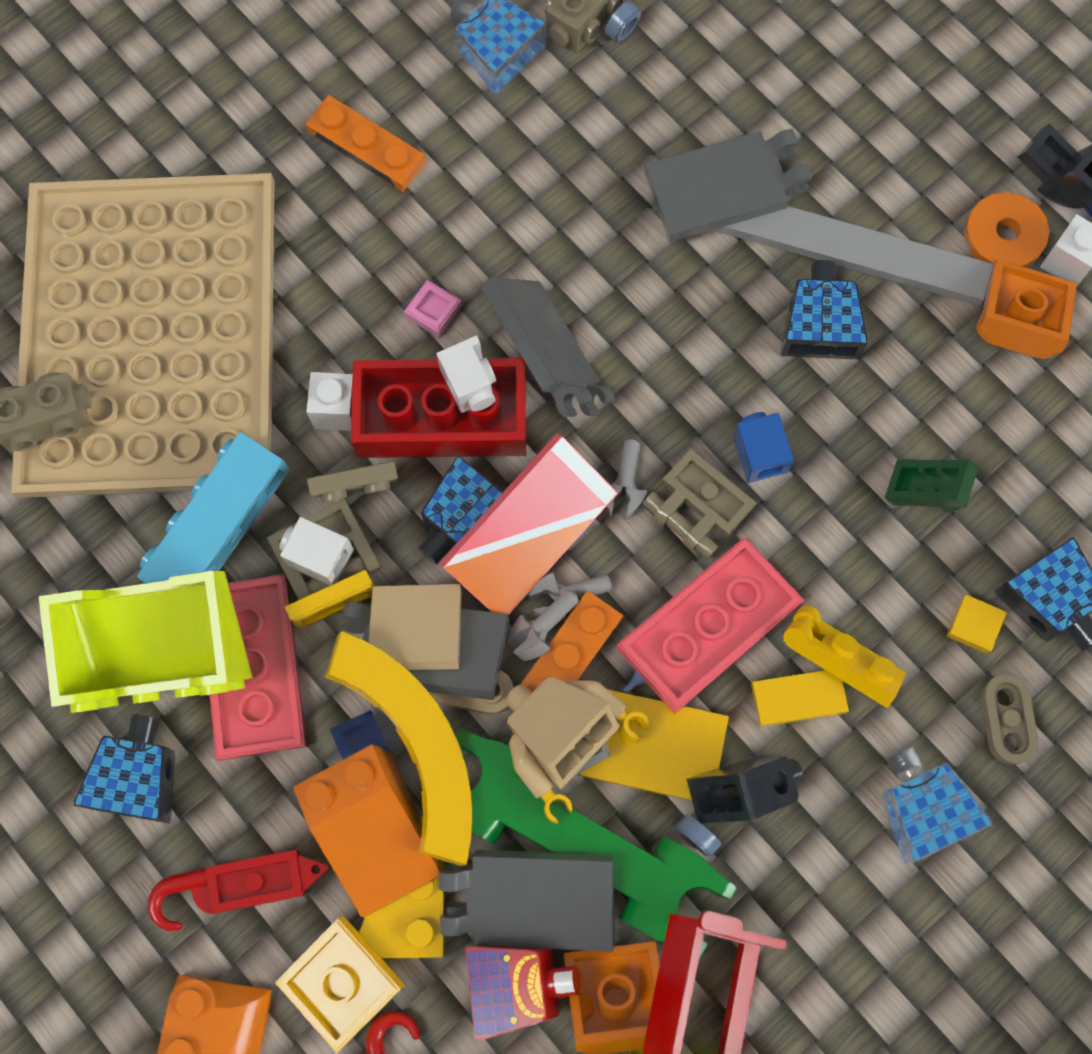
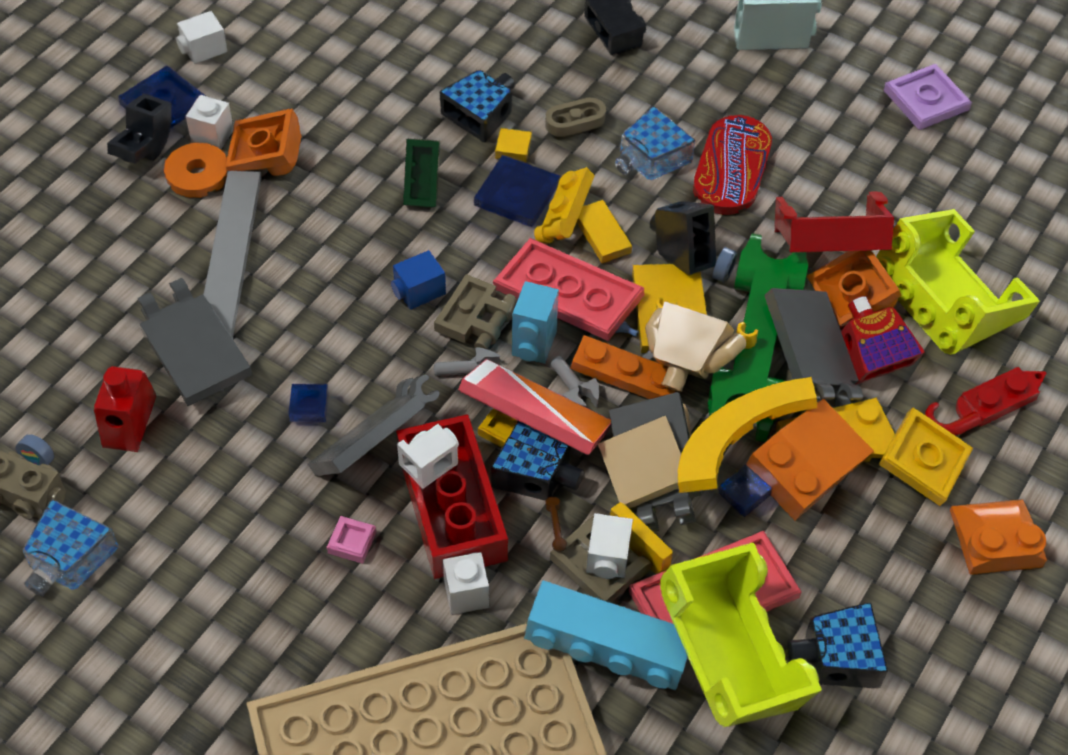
camera: 110 degrees left, 20 degrees down
red plate [147,850,330,931] -> none
orange plate [305,95,426,192] -> none
dark tan plate [307,461,398,502] -> none
light grey bar [506,590,579,661] -> none
torso [780,260,867,360] -> none
none -> red torso [94,366,157,452]
none -> clear blue plate [288,384,329,422]
none -> clear blue tile [474,155,560,227]
none -> medium azure brick [512,281,559,364]
none -> reddish brown hinge [545,497,567,552]
none -> red tile [693,115,772,215]

